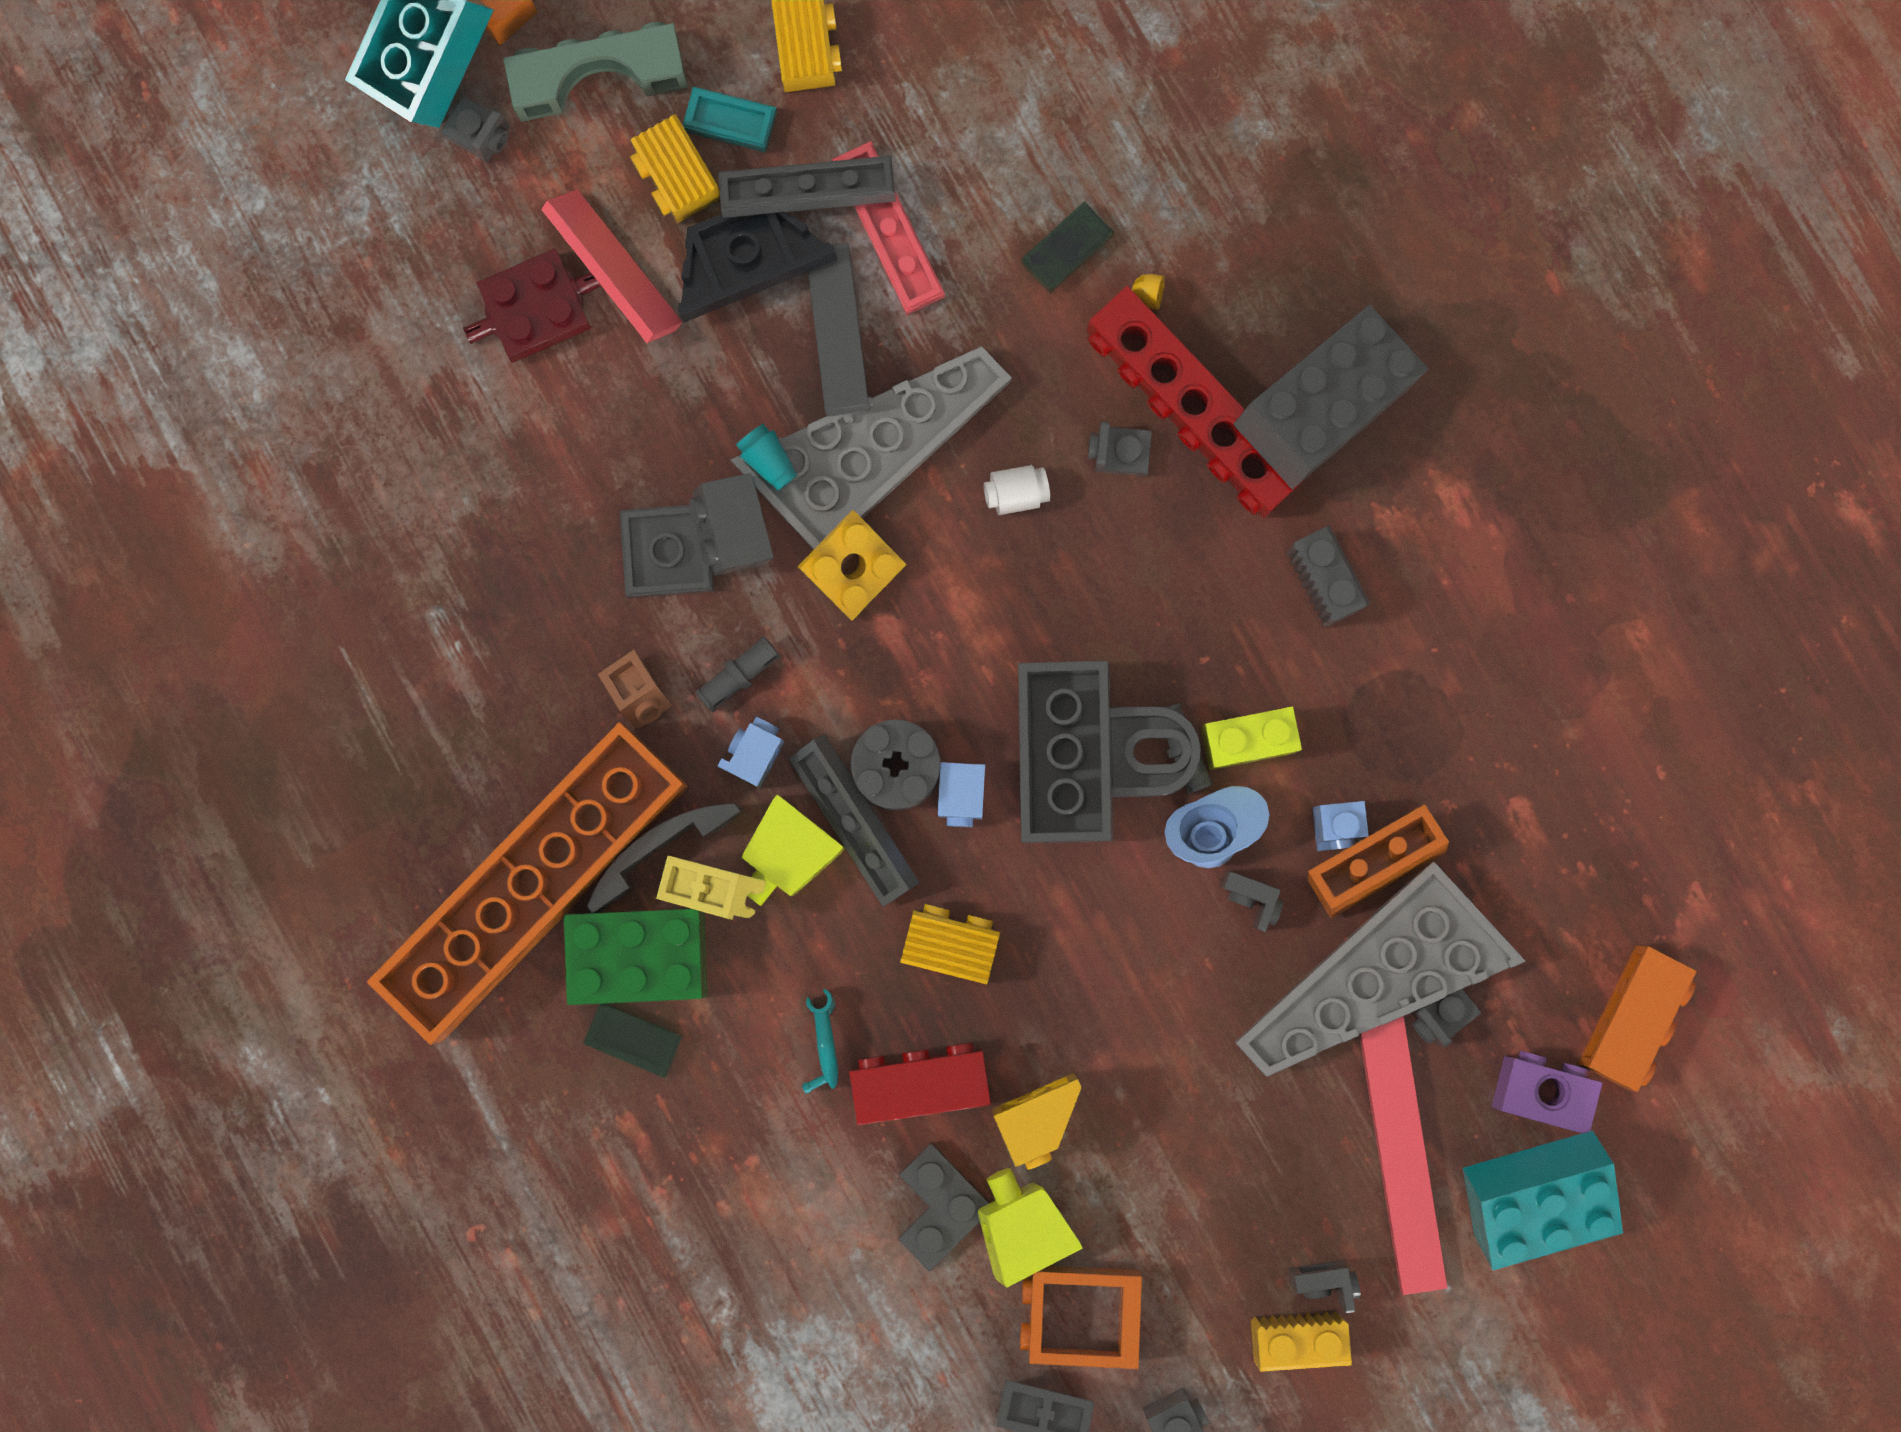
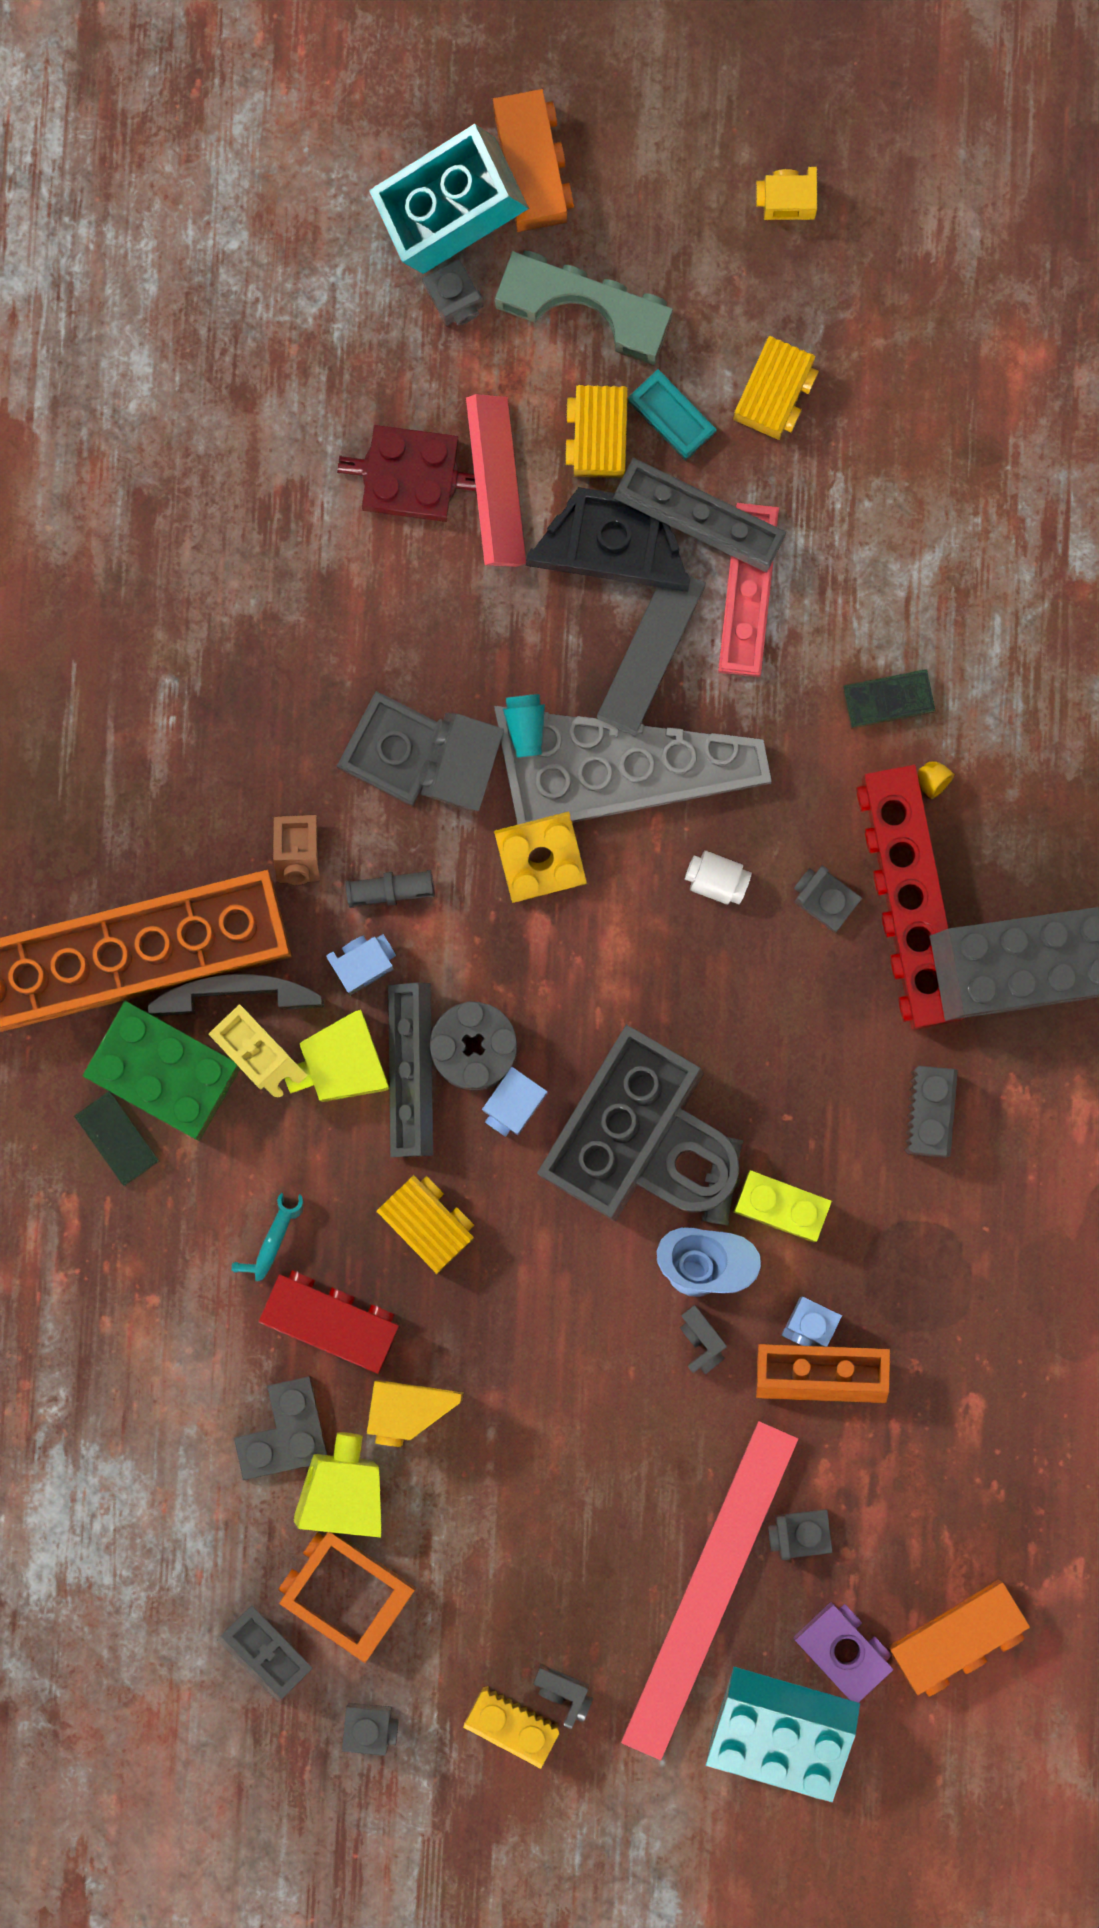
camera: 30 degrees right, 0 degrees up
light grey wing [1234,861,1526,1077] -> none

